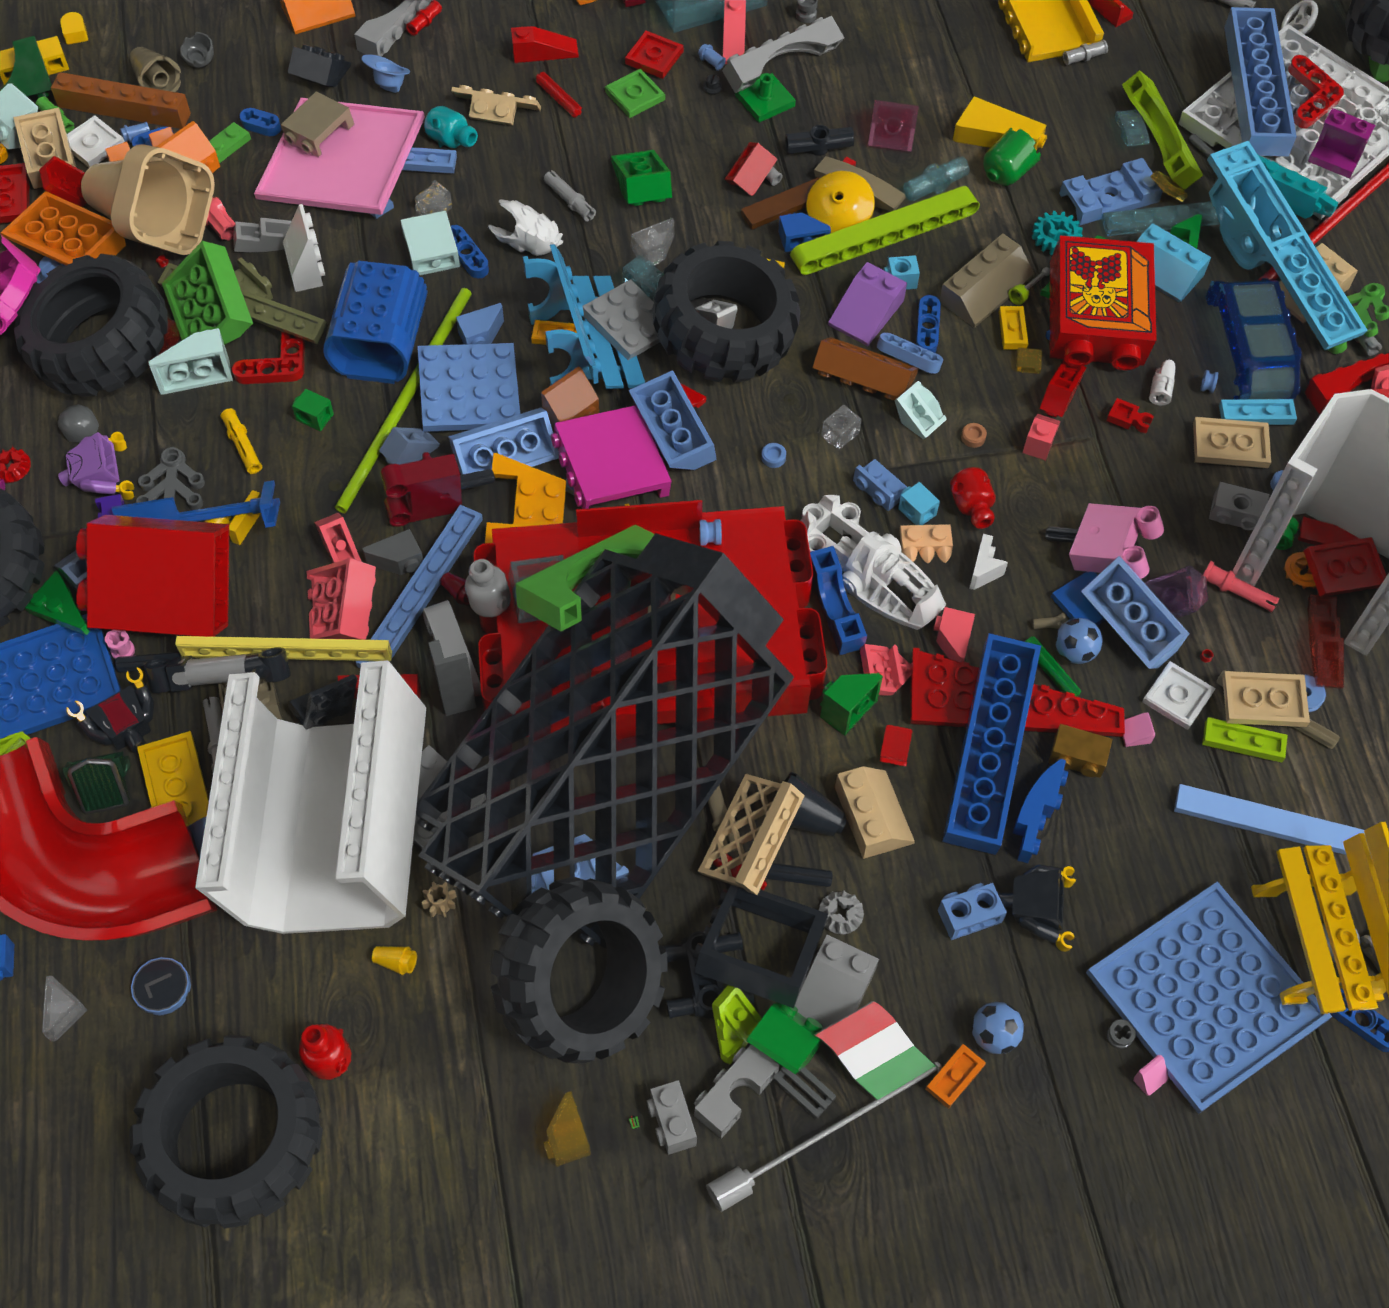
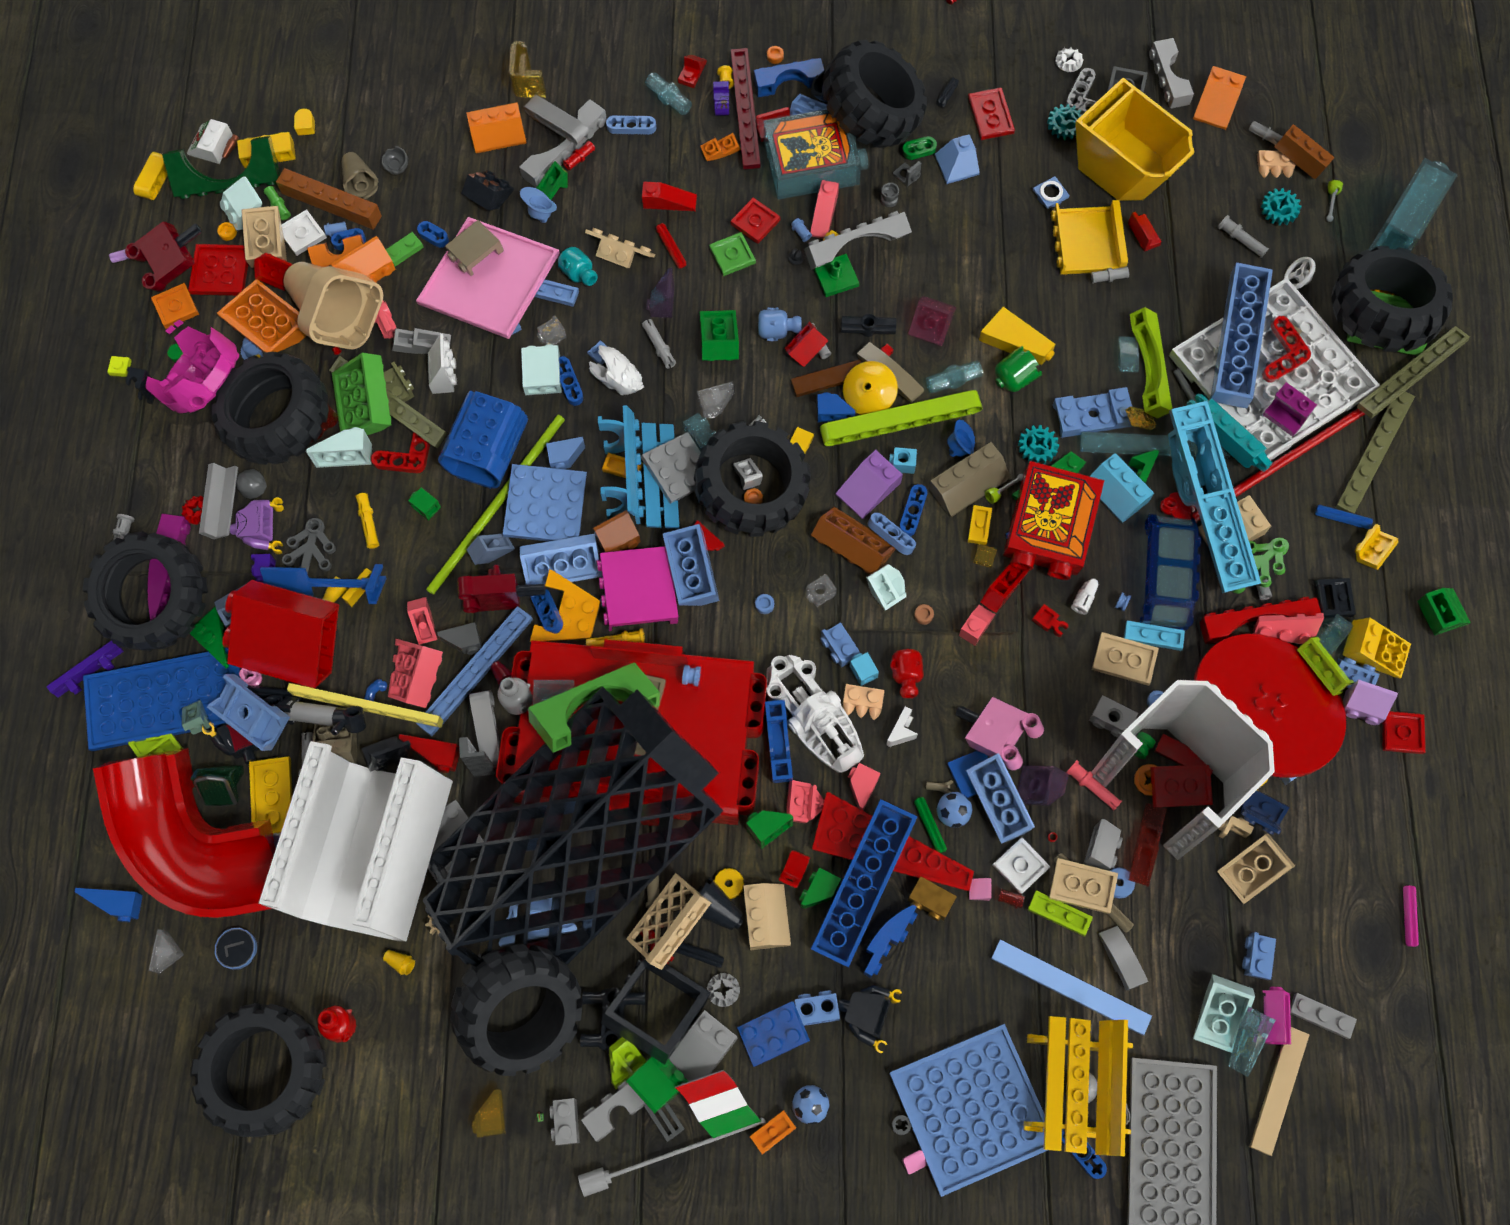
camera: 15 degrees right, 10 degrees up
none -> sand green slope [182,700,211,735]
none -> light grey panel [199,463,238,539]
none -> medium blue piece [207,674,290,751]
none -> blue arm [364,679,387,701]
none -> blue beam [531,589,563,634]
none -> green slope [536,161,568,200]
none -> medium blue tile [587,340,607,365]
none -> clear purple slope [647,268,675,318]
none -> yellow piece [714,868,744,899]
none -> blue plate [737,1001,810,1067]
none -> medium blue piece [758,308,801,341]
none -> green slope [799,868,841,909]
none -> blue piece [947,419,975,457]
none -> clear red pin [998,889,1025,909]
none -> light grey slope [1084,819,1123,870]
none -> light grey slope [1098,926,1148,991]
none -> red plate [1160,492,1196,522]

